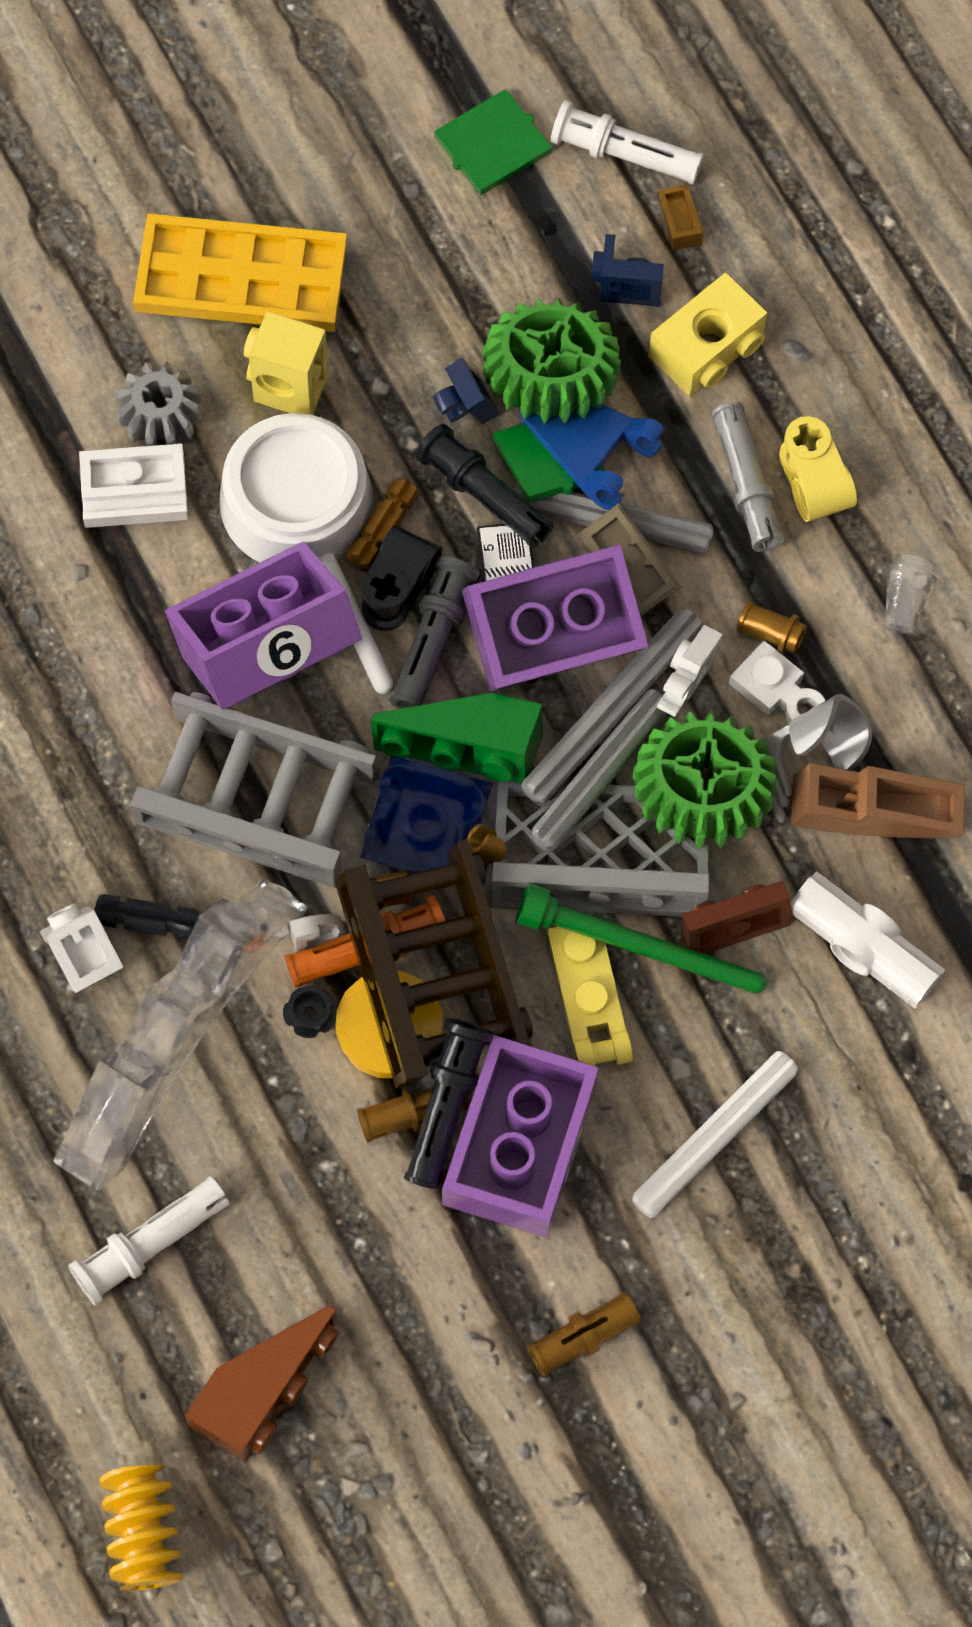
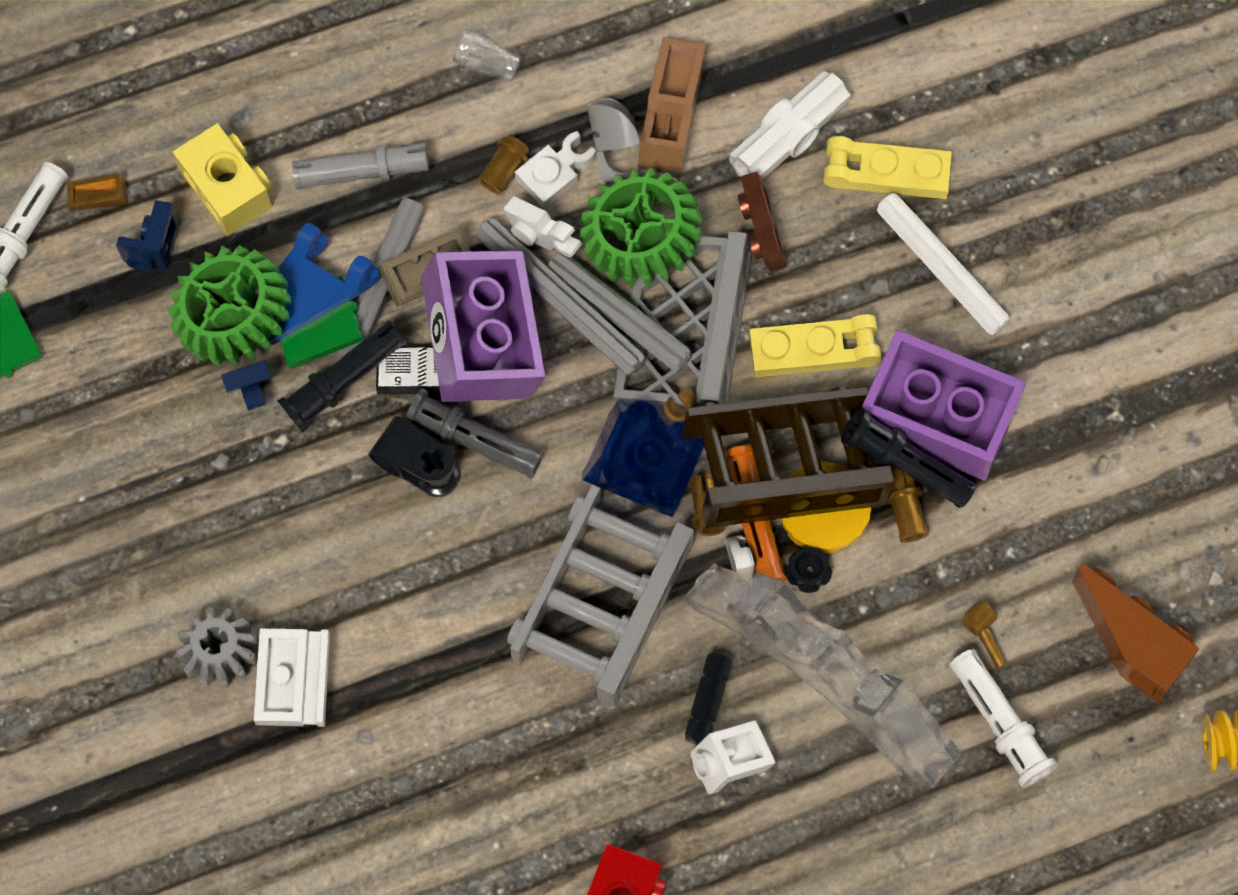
camera: 80 degrees left, 0 degrees up
yellow plate [133,213,347,332] -> none
medium lavender brick [164,541,362,710] -> none
white piece [219,413,394,695] -> none
light yellow brick [244,311,328,415] -> none
pearl gold axle [346,477,419,571] -> none
green slope [371,693,543,784] -> none
green piece [515,883,767,994] -> none
pearl gold pin [527,1291,641,1377] -> none
light yellow piece [778,416,857,522] -> none
none -> light yellow plate [823,136,952,199]
none -> pearl gold hand [963,600,1007,669]

